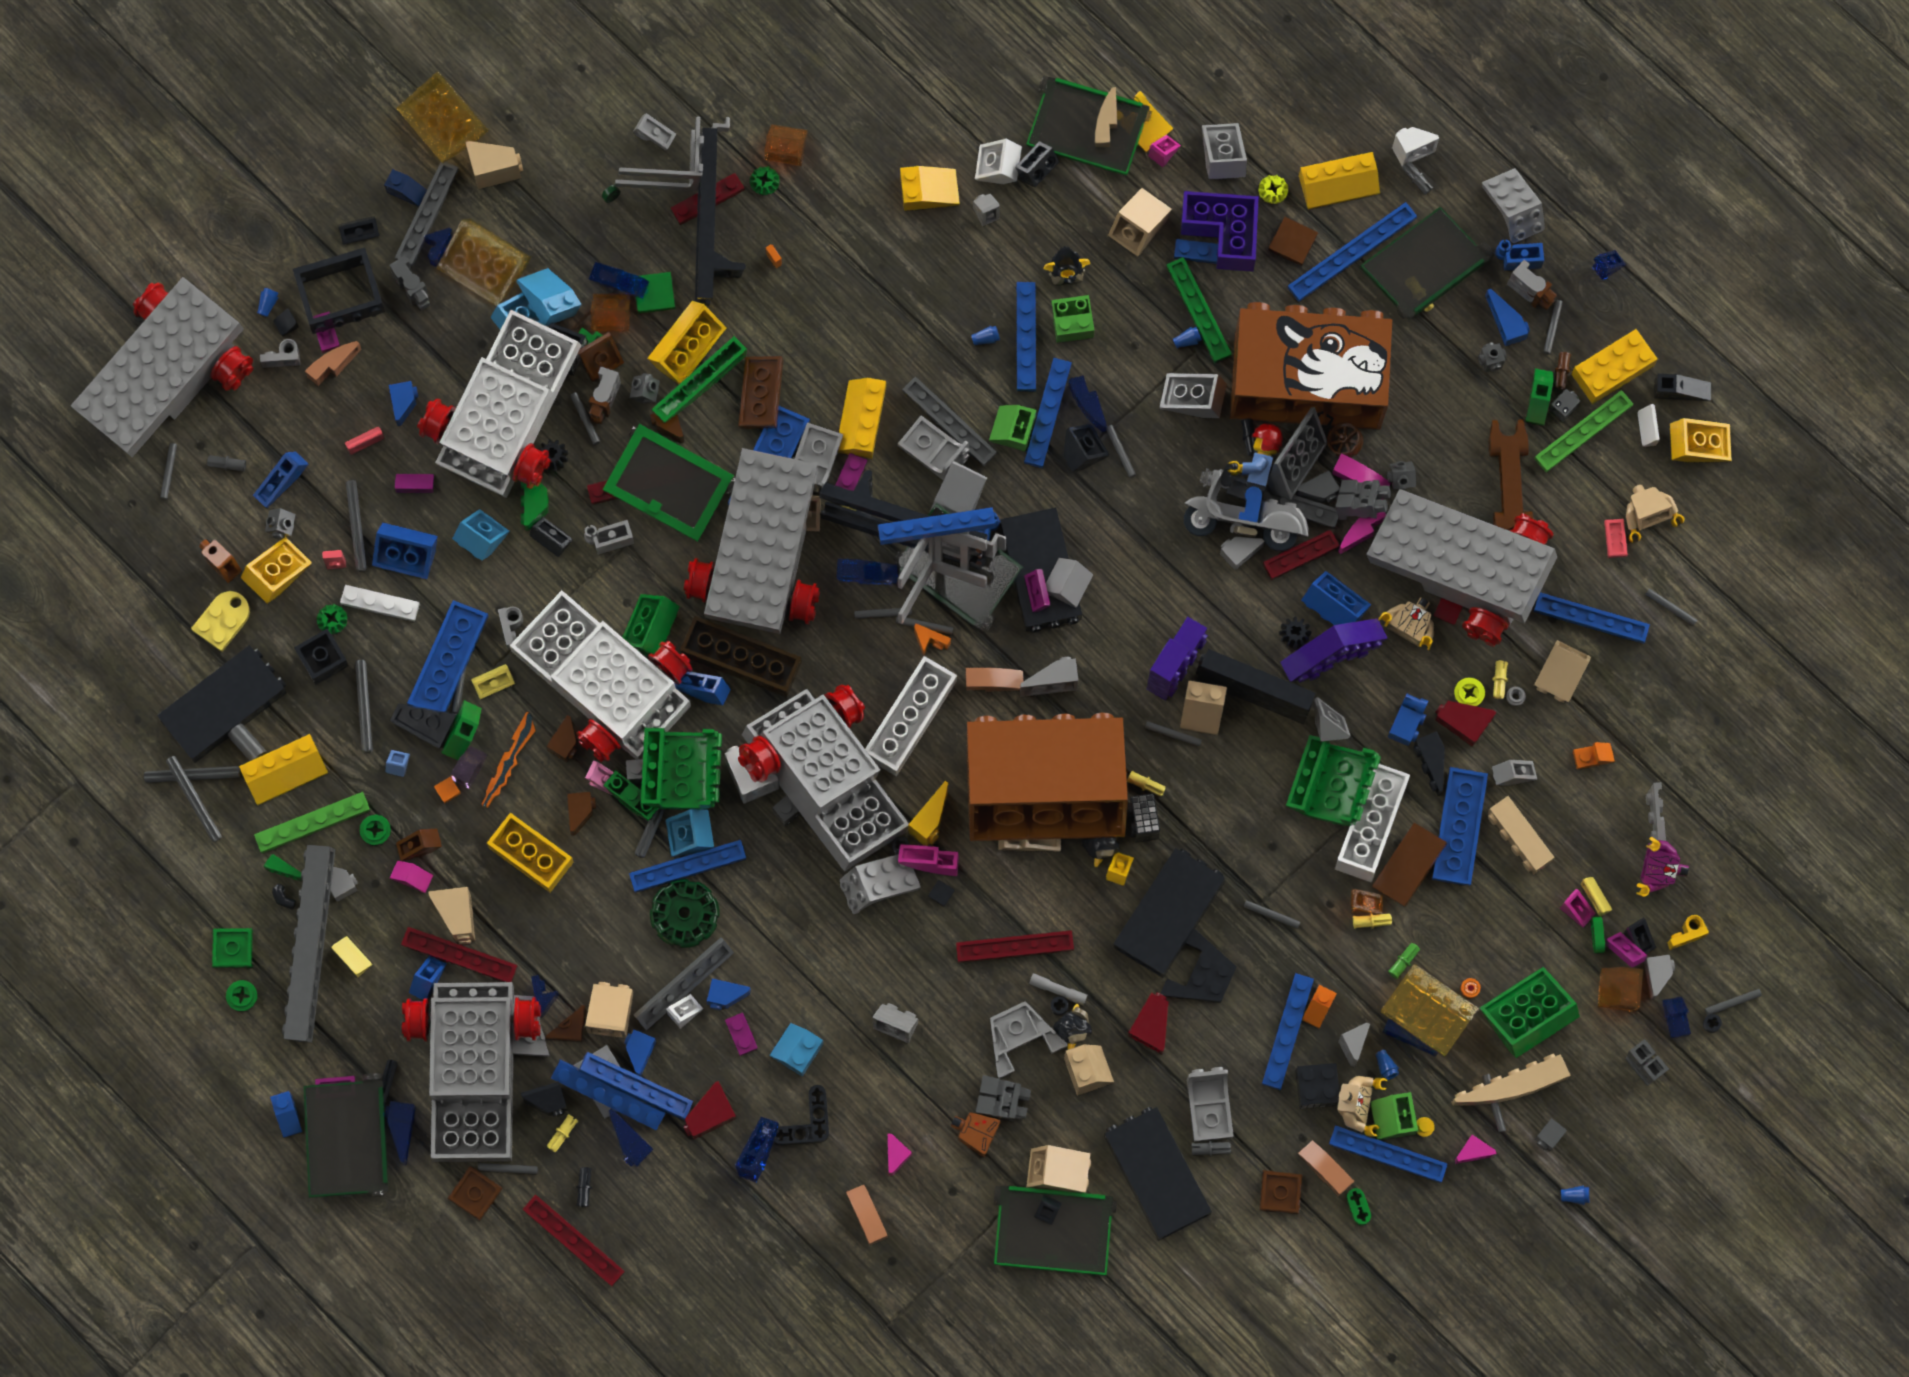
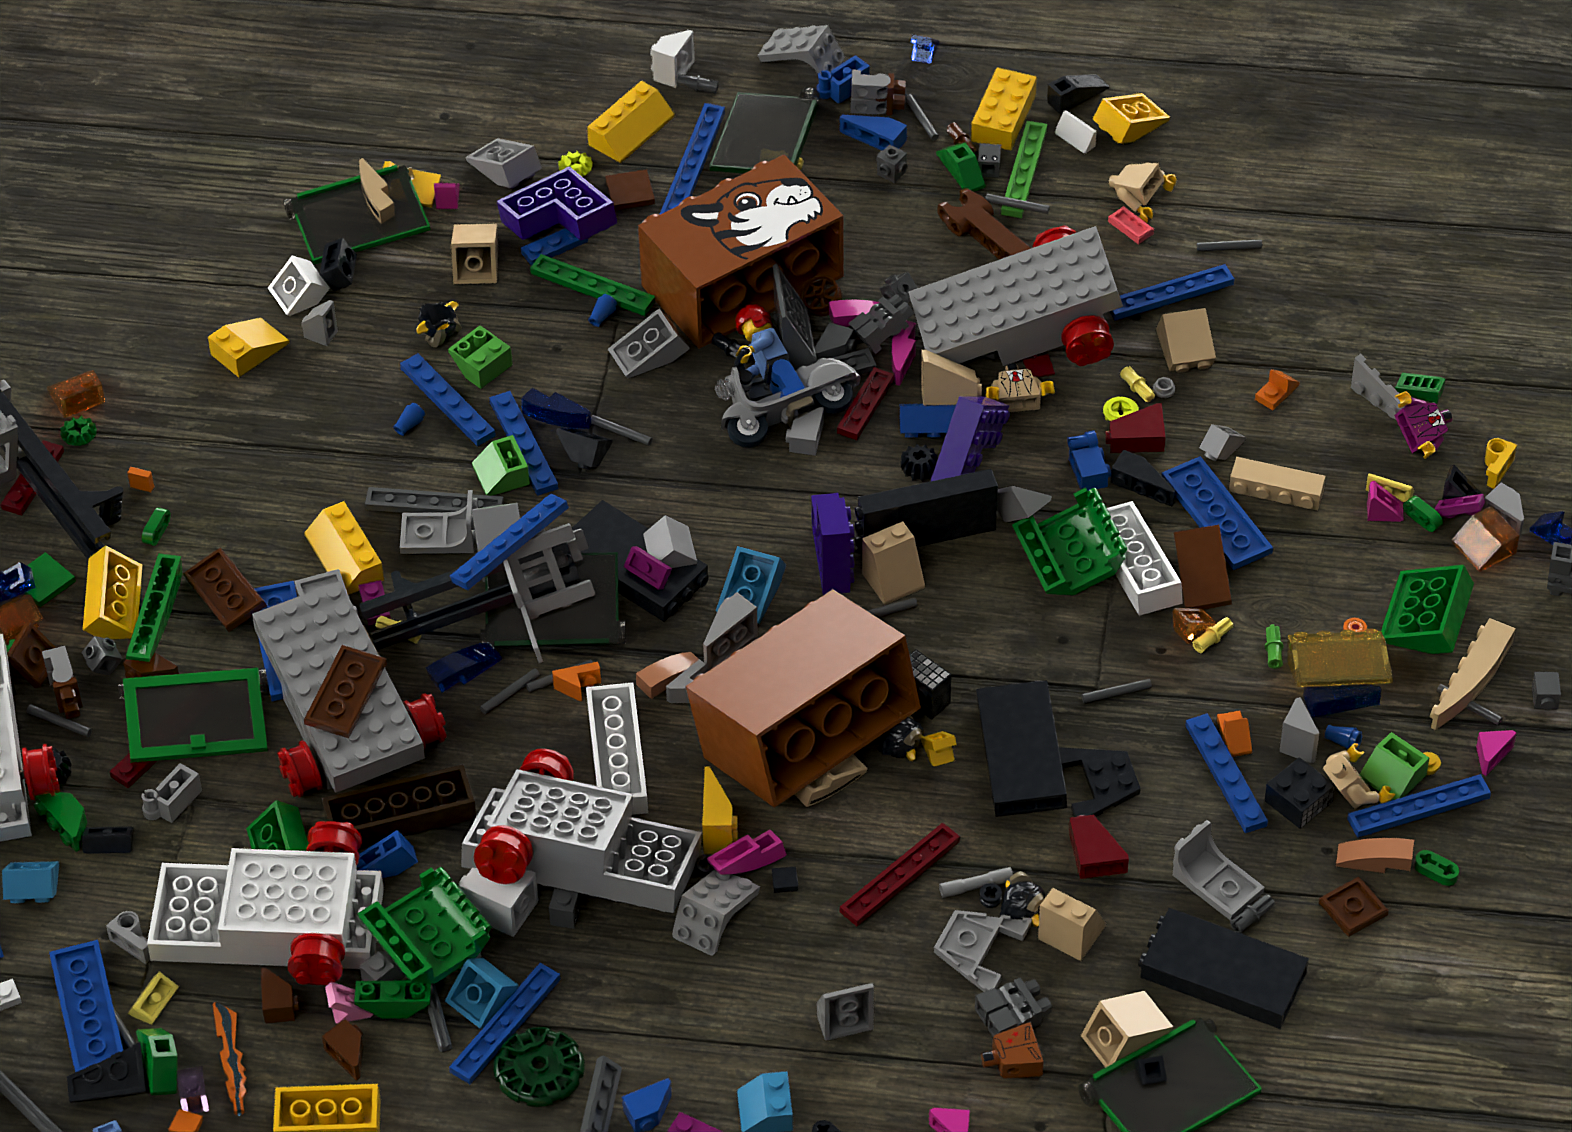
camera: 35 degrees left, 25 degrees down
none -> green beam [142,507,171,546]
none -> reddish brown tile [304,645,387,739]
none -> light grey slope [666,659,706,703]
none -> dark azure slope [716,546,786,624]
none -> tan slope [921,350,982,405]
none -> dark grey bar [985,194,1050,214]
none -> green slope [1395,373,1446,404]

